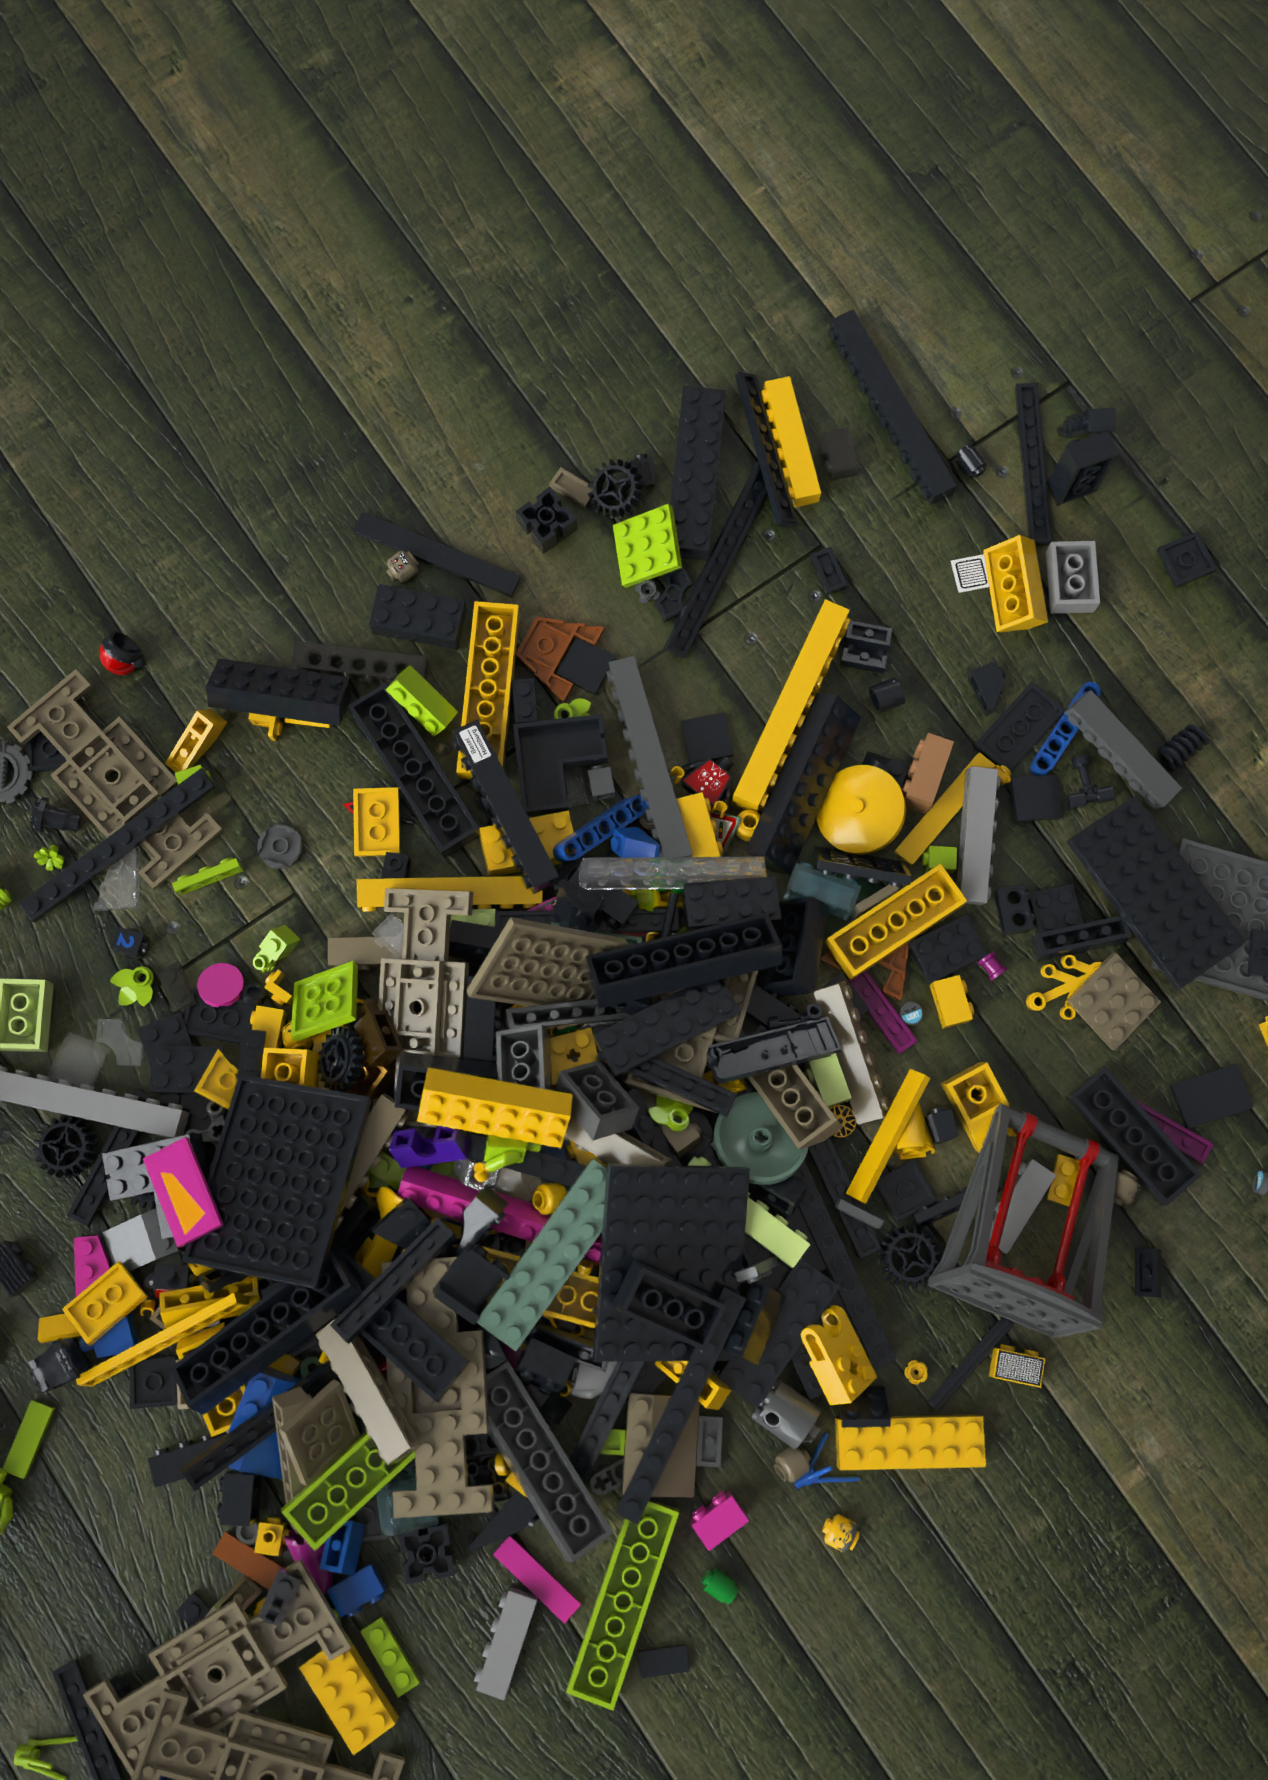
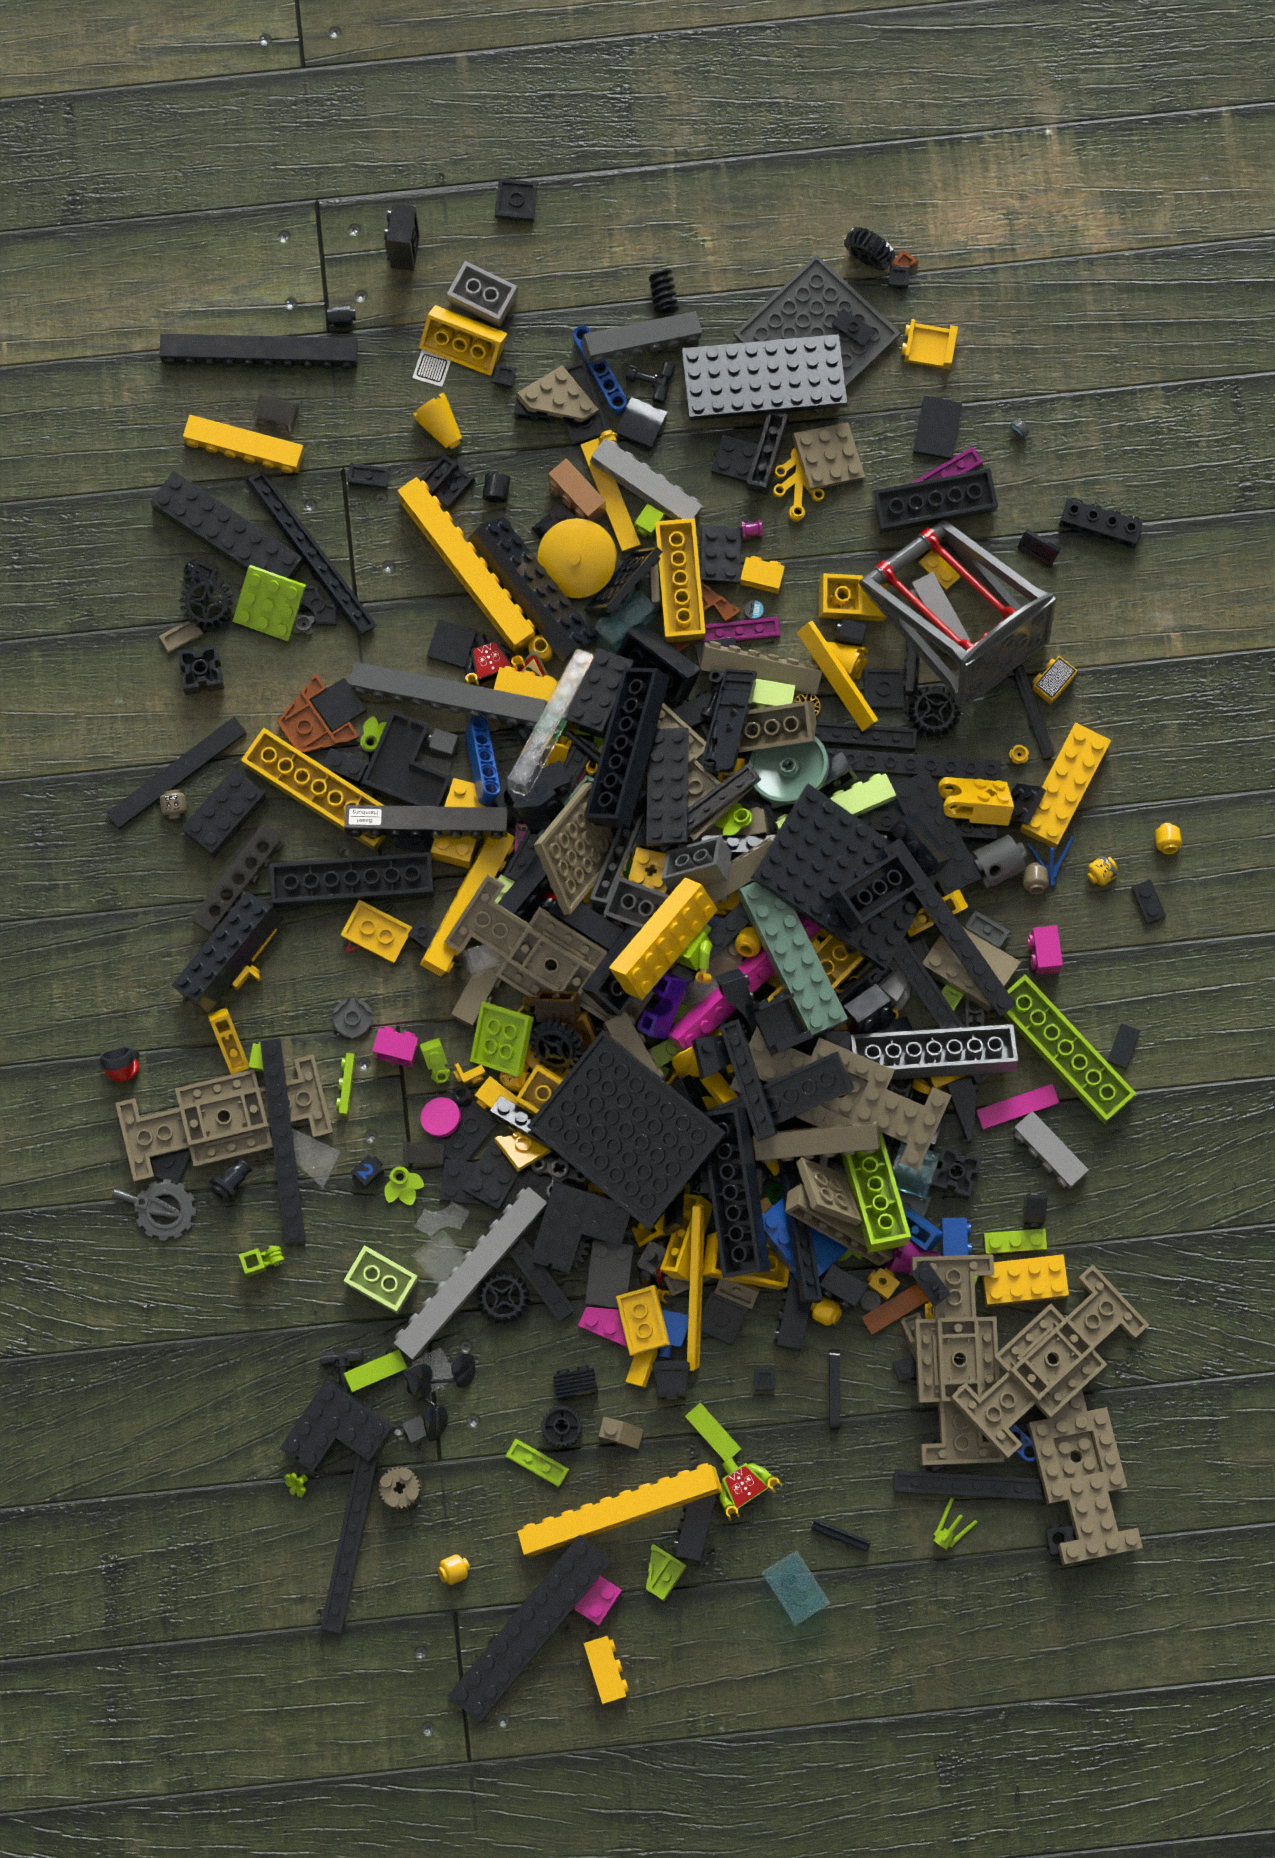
camera: 60 degrees left, 0 degrees up
lime plant [34,845,64,871] -> none
dark pink tile [143,1137,224,1247] -> none
lime brick [386,665,458,737] -> none
blue slope [611,827,660,866] -> none
clear neon green tile [631,886,654,911] -> none
green brick [701,1568,739,1605] -> none
black tile [735,372,798,528] -> none
dark grey plate [735,1256,779,1284] -> none
dark grey tile [834,1199,884,1229] -> none
black brick [993,884,1035,937] -> none
black tile [1015,383,1052,546] -> none
black brick [1063,408,1116,439] -> none
dark tan head [1113,1169,1141,1206] -> none
none -> dark pink brick [372,1026,420,1068]
none -> yellow cone [411,392,462,450]
none -> black plate [493,363,517,388]
none -> dark tan plate [516,365,599,422]
none -> black plate [754,1368,775,1391]
none -> yellow head [810,1296,842,1326]
none -> black beam [829,1349,840,1430]
none -> black slope [1023,1194,1048,1228]
none -> black brick [1059,498,1143,549]
none -> black plate [1132,879,1166,925]
none -> yellow head [1154,823,1182,854]

